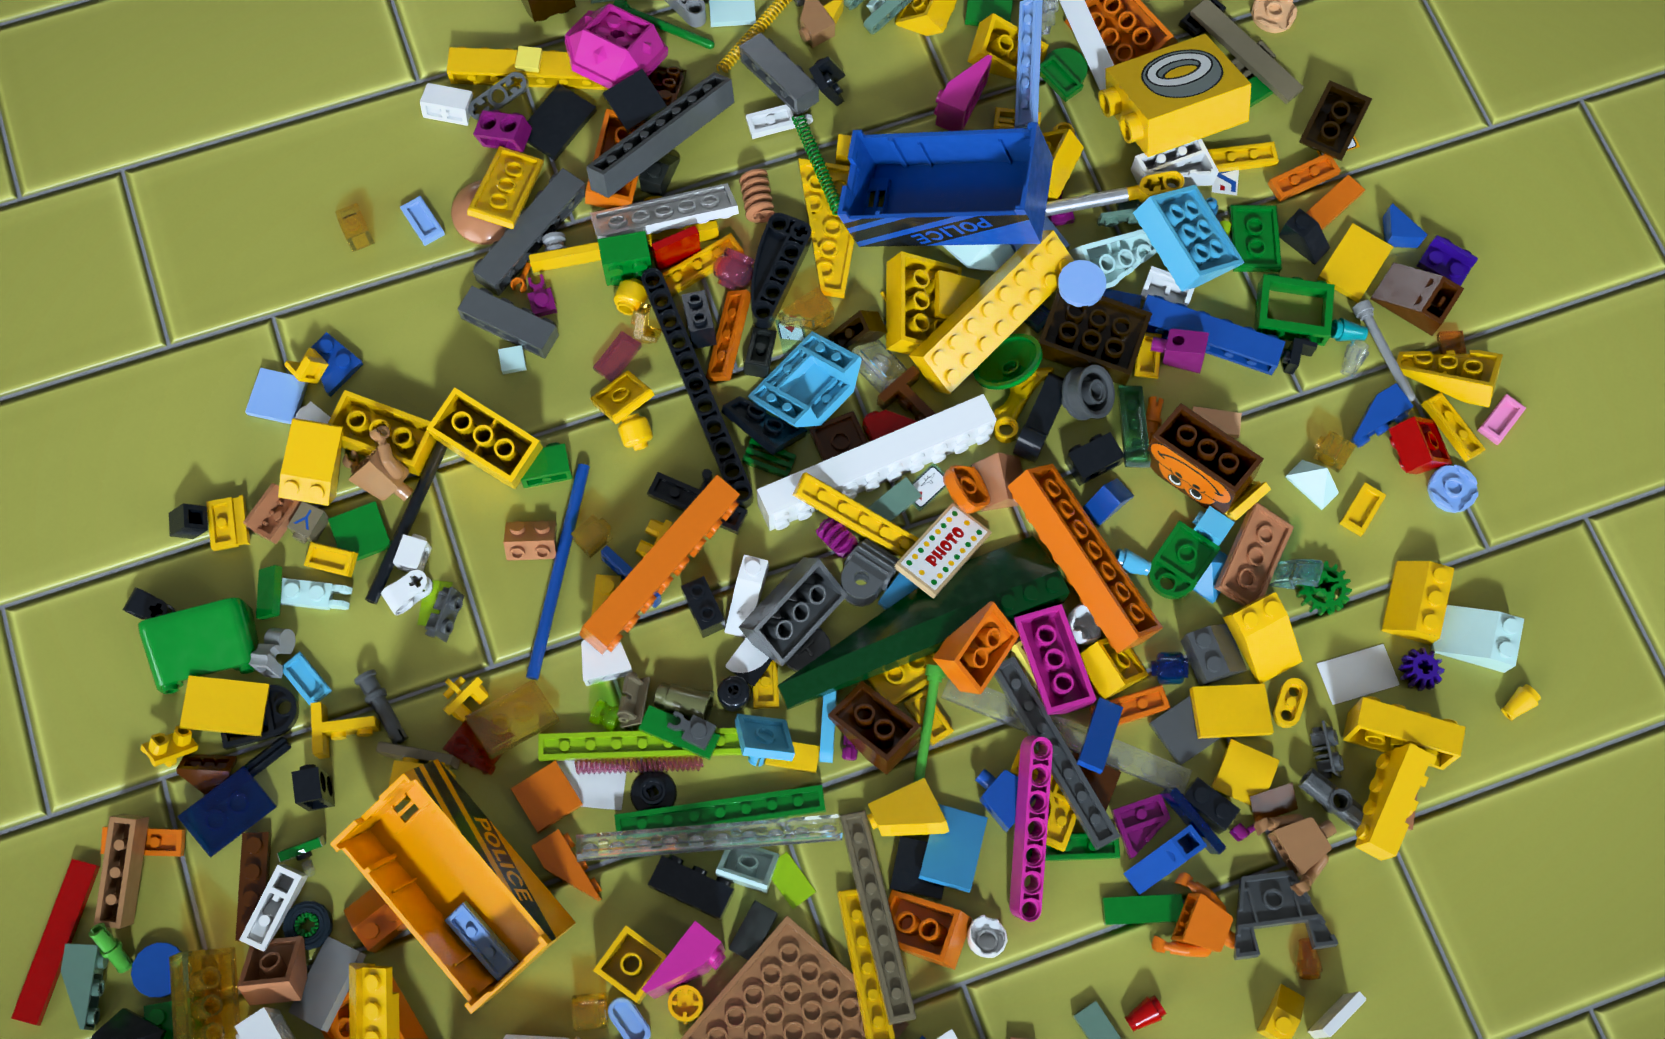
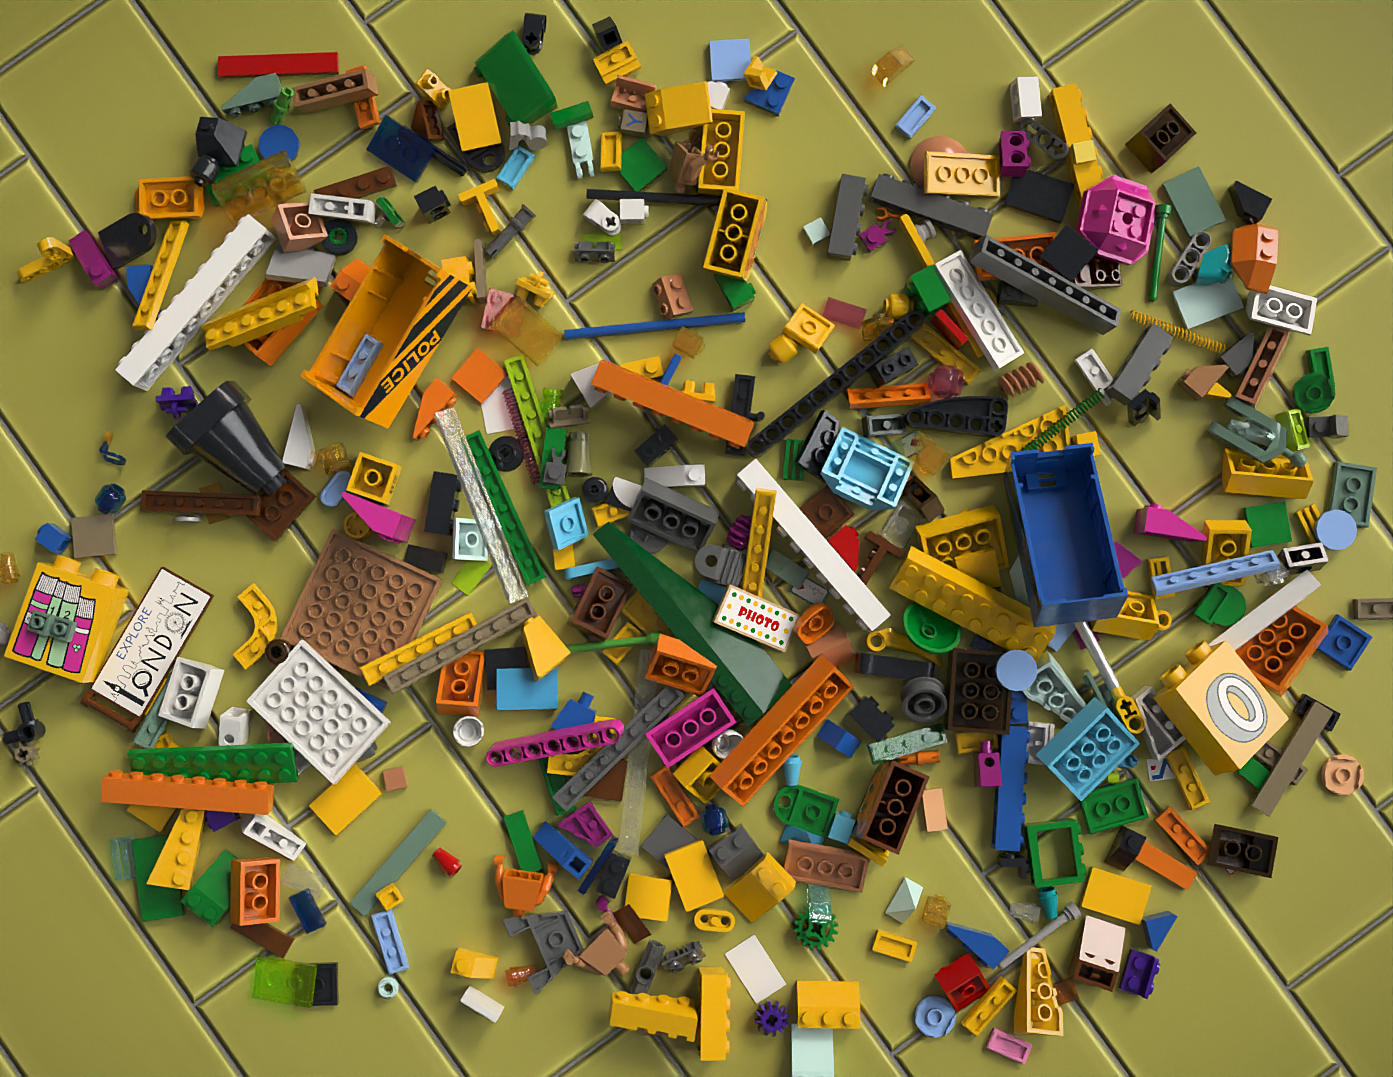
camera: 80 degrees right, 15 degrees up
blue tile [1076,697,1123,774] -> none

